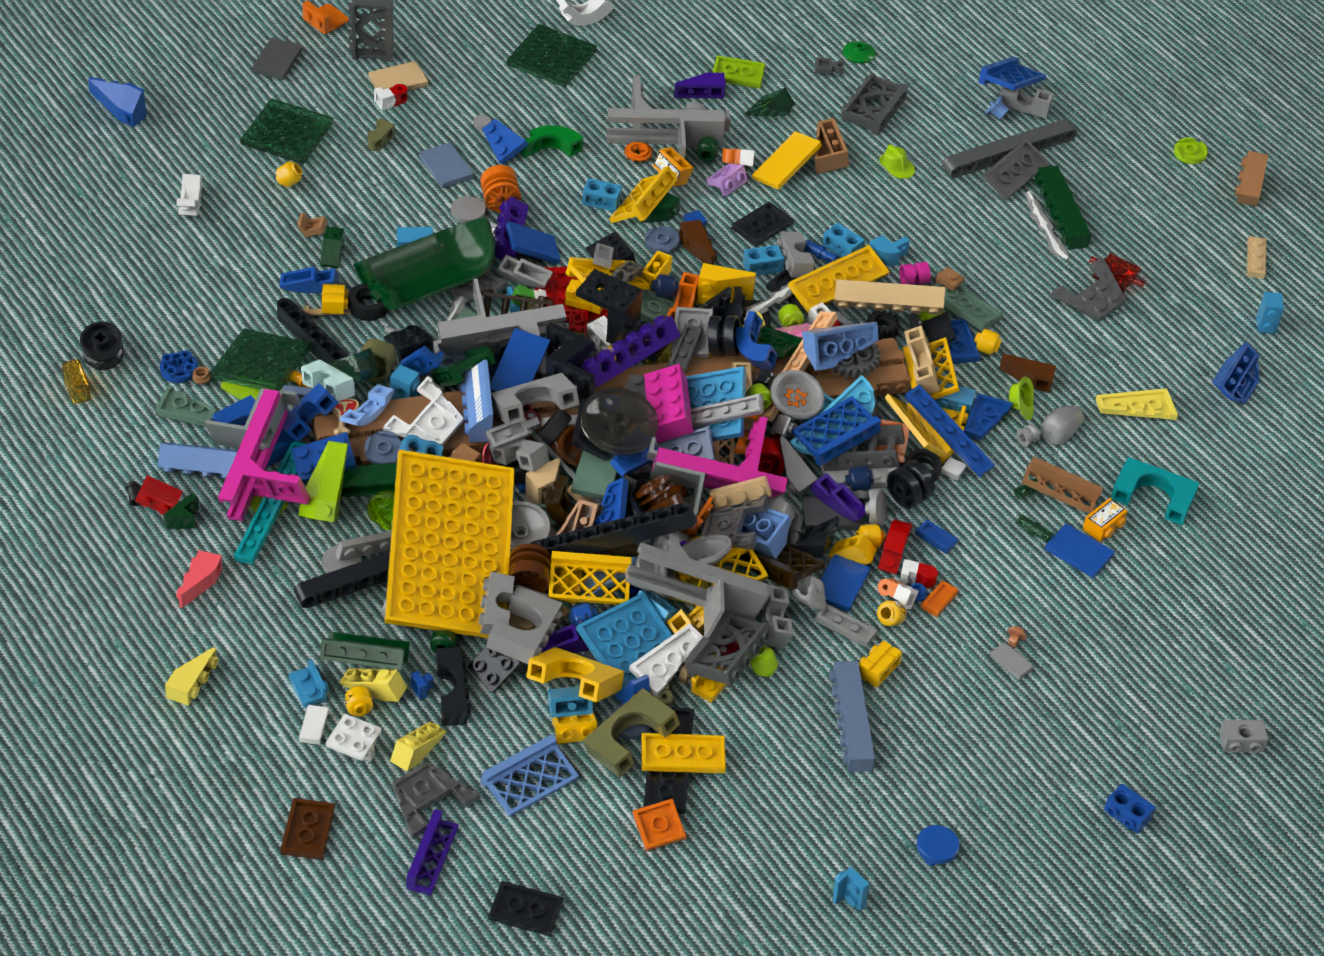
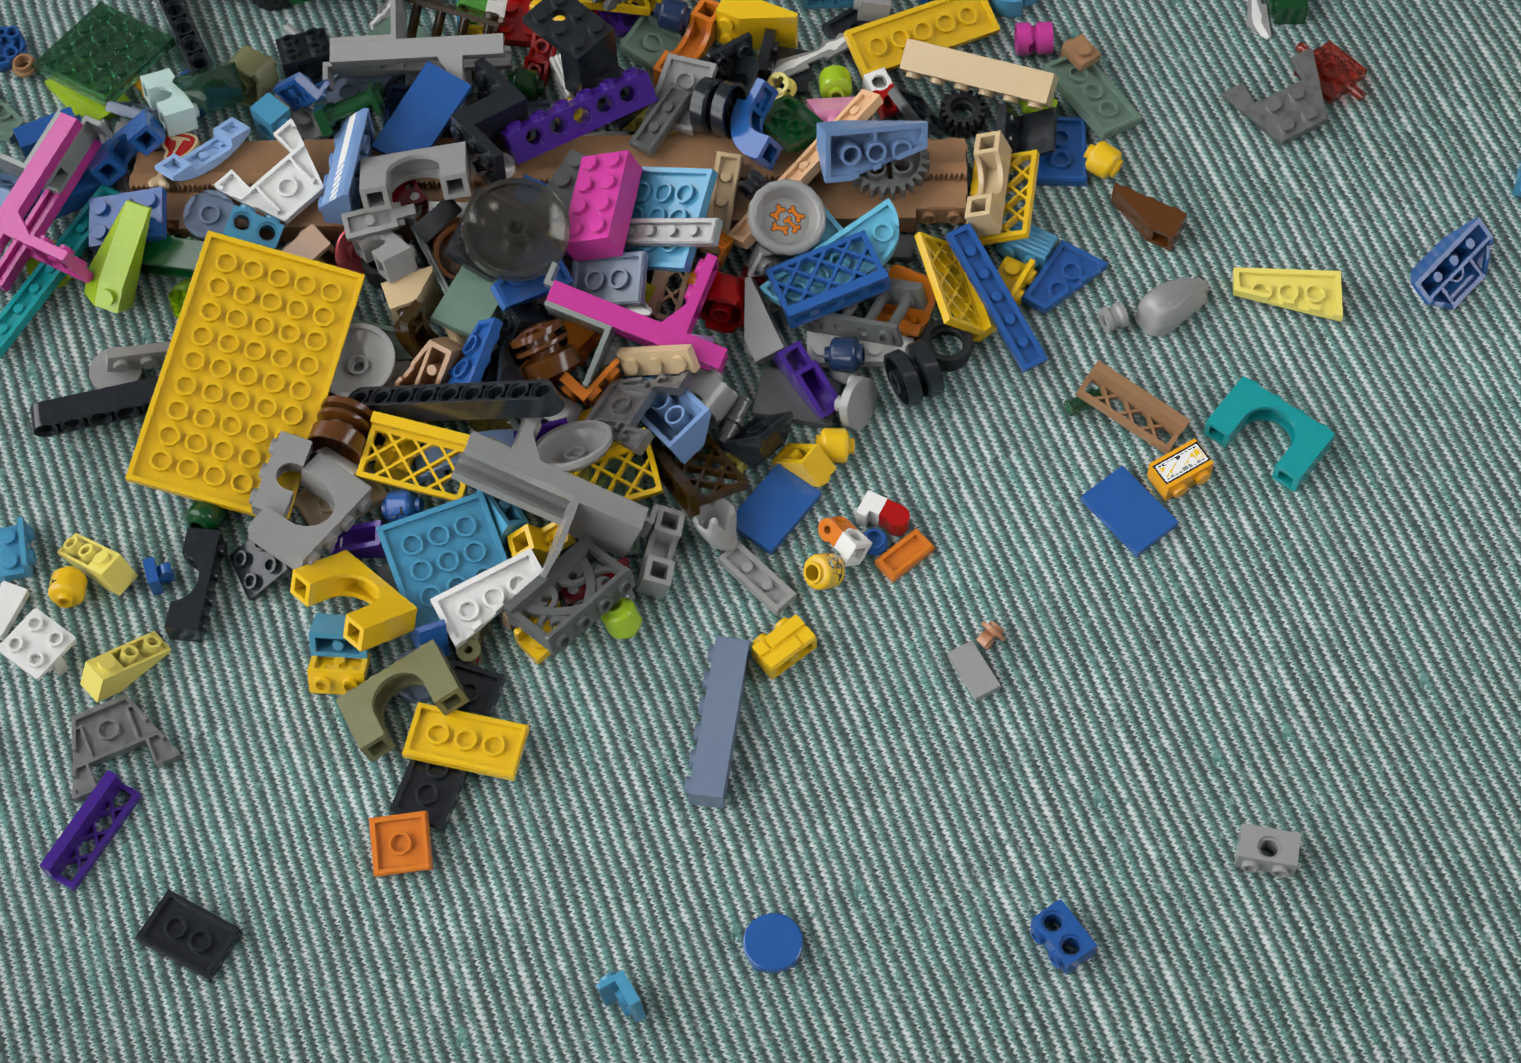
camera: 20 degrees right, 15 degrees up
dark green fence [320,631,410,670] -> none
medium blue fence [481,734,579,817] -> none
lime head [745,383,773,411] -> none
red arch [878,519,913,575] -> none
blue tile [915,520,958,554] -> none
white tile [941,457,967,481] -> none
lime piece [1009,377,1034,420] -> none
clear green pin [1015,514,1054,543] -> none

